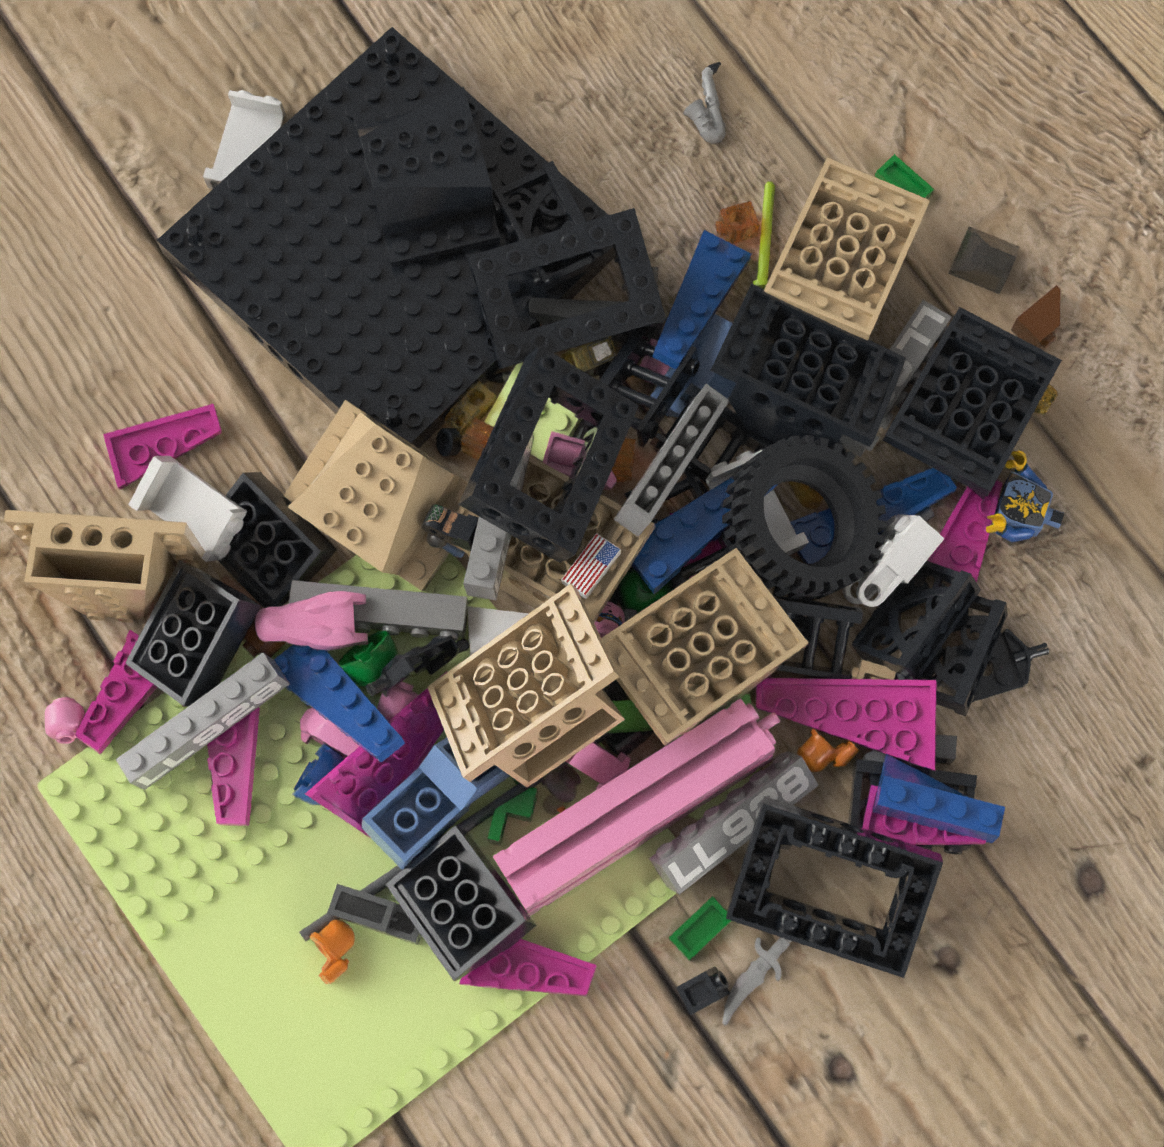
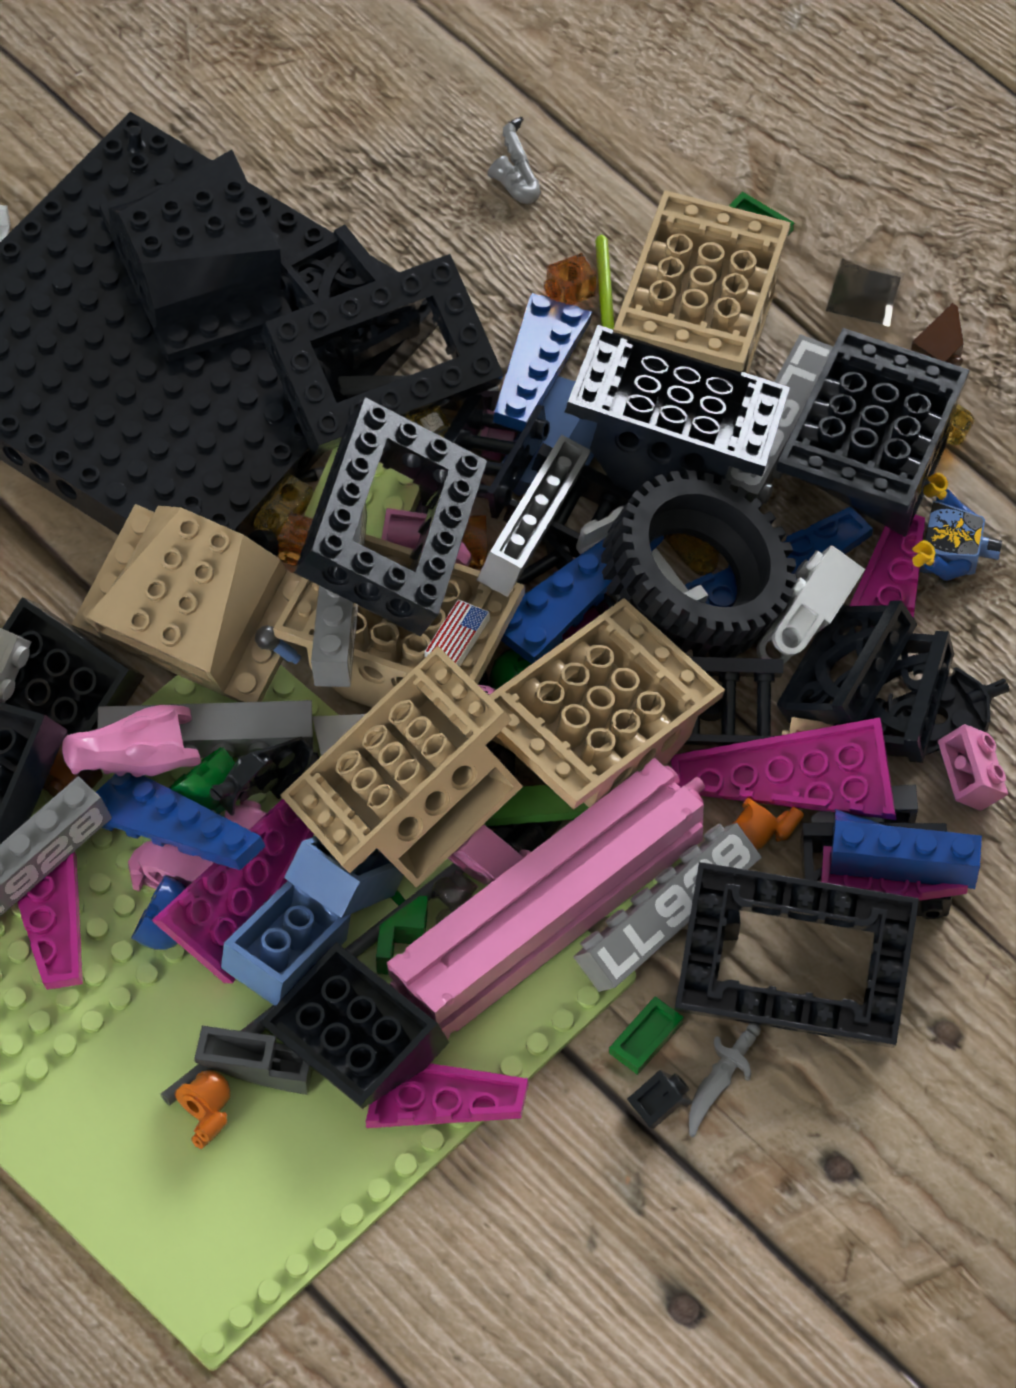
camera: 10 degrees left, 15 degrees down
black leg [421,504,479,552] -> none
none -> bright pink brick [938,724,1009,811]

